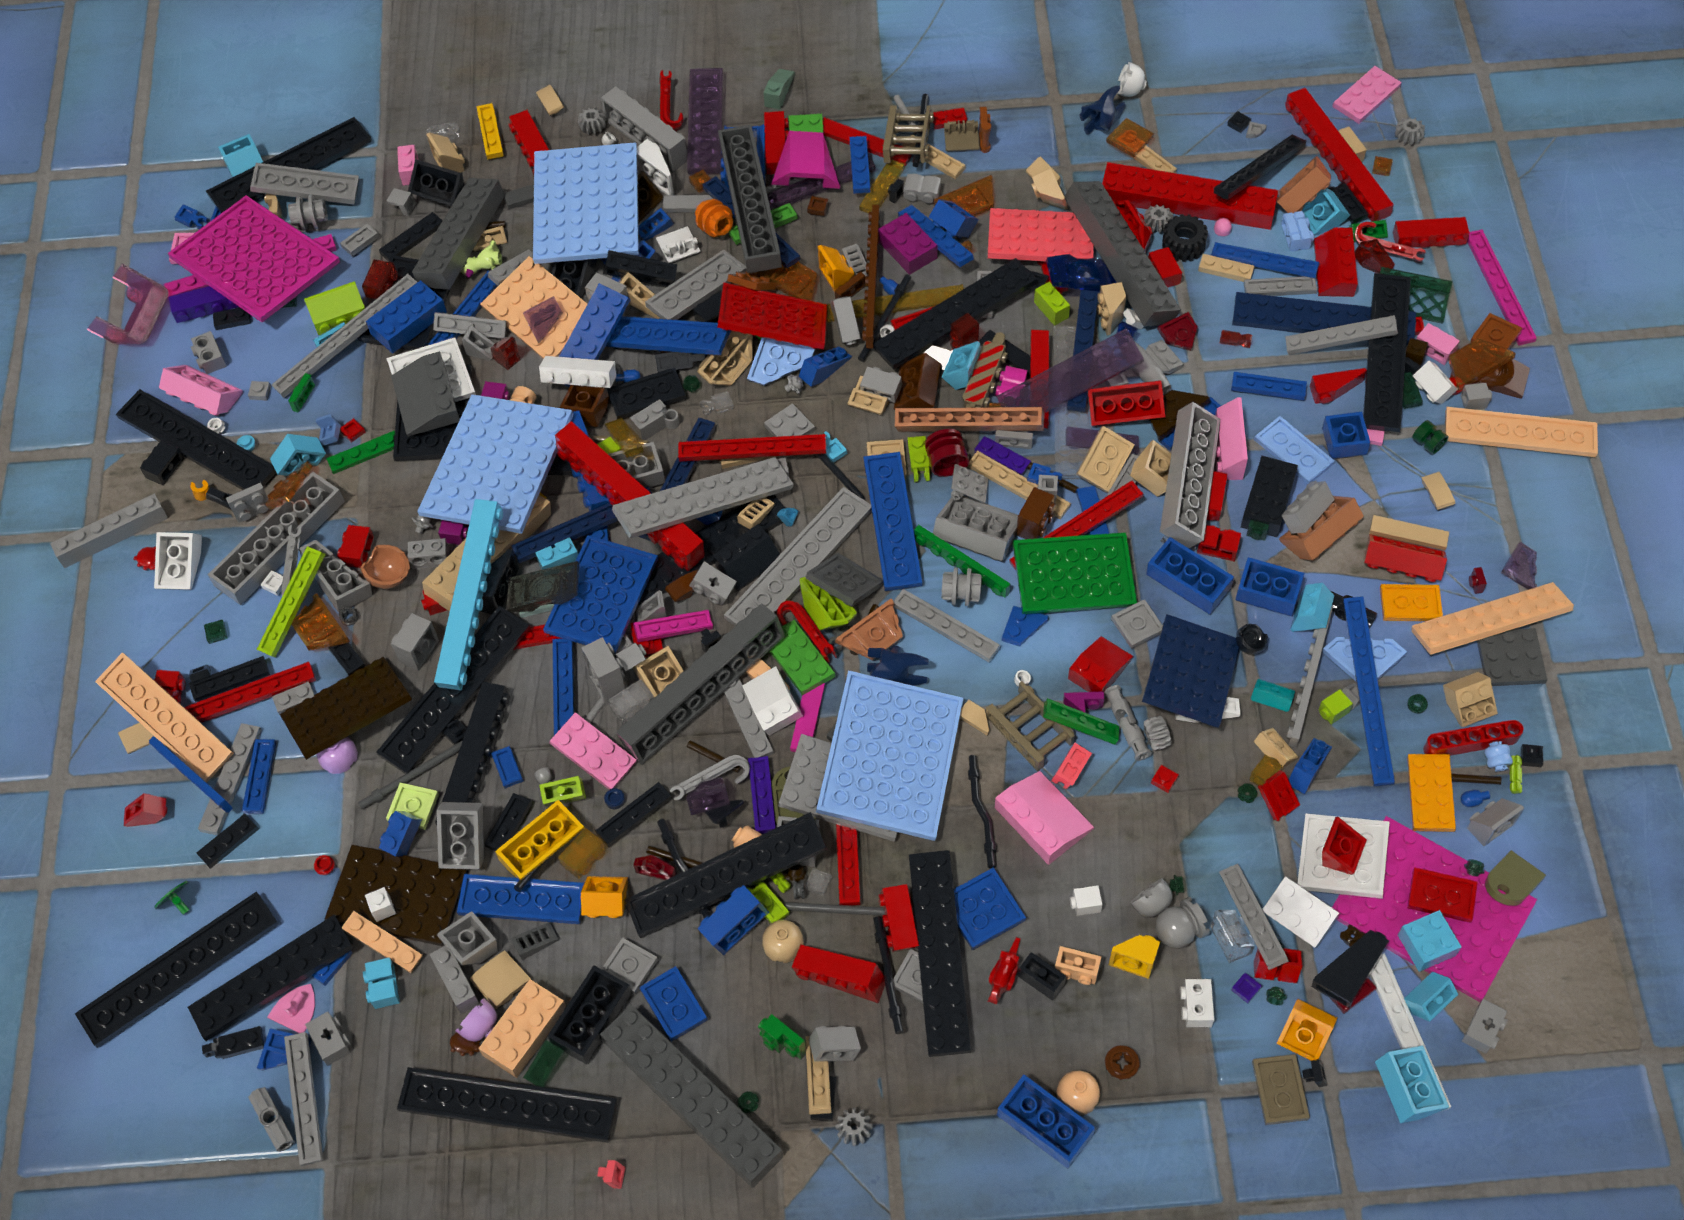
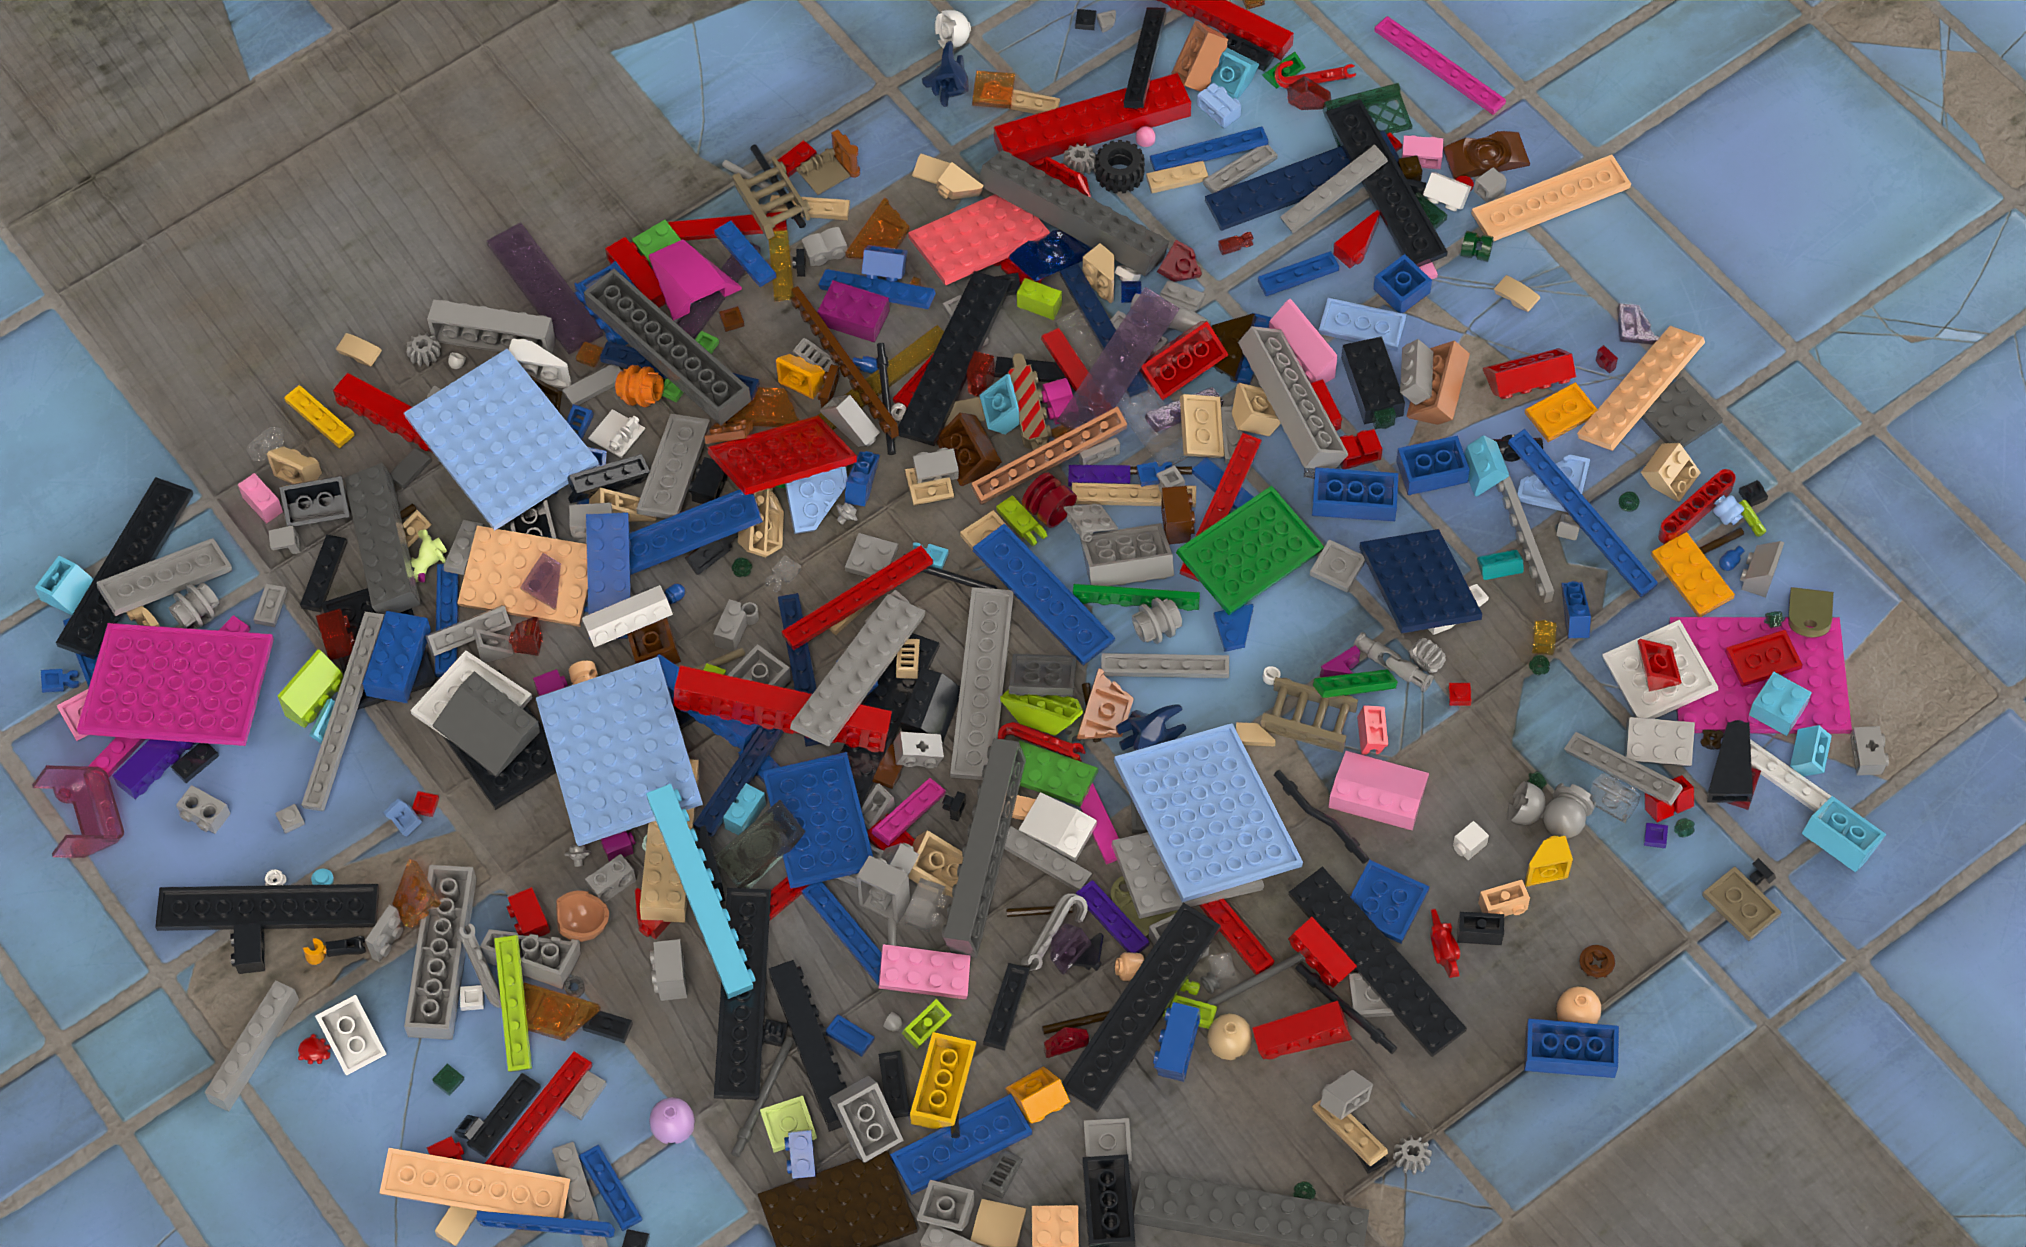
camera: 35 degrees left, 0 degrees up
bright pink slope [159,365,243,415] -> none
medium azure brick [270,434,326,476] -> none
dark brown plate [279,657,412,760] -> none
green plate [288,373,315,413] -> none
red plate [314,855,335,875] -> none
green plate [326,431,395,475] -> none
white brick [365,887,396,922] -> none
clear yellow brick [558,828,606,879] -> none
dark blue tile [604,788,625,809] -> none
clear yellow tile [605,418,644,458] -> none
black plate [607,367,686,420] -> none
blue plate [639,966,708,1042] -> none
black bar [657,819,711,918] -> none
red piece [659,70,683,131] -> none
green plate [758,1014,806,1060] -> none
sand green slope [764,69,795,110] -> none
dark azure tile [777,508,799,527] -> none
dark brown plate [785,865,806,881] -> none
red slope [1068,636,1134,692] -> none
red brick [1148,247,1182,287] -> none
white brick [1180,979,1214,1027] -> none
black hair [1236,624,1268,654] -> none
tan slope [1254,728,1298,770] -> none
red plate [1258,770,1300,821] -> none
light orange slope [1276,999,1337,1061] -> none
red slope [1314,227,1358,297] -> none
lime brick [1319,689,1353,725] -> none
tan tile [1369,515,1449,551] -> none
red brick [1393,217,1470,248] -> none
clear orange wing [1448,338,1516,391] -> none
dark orange plate [1471,313,1522,358] -> none

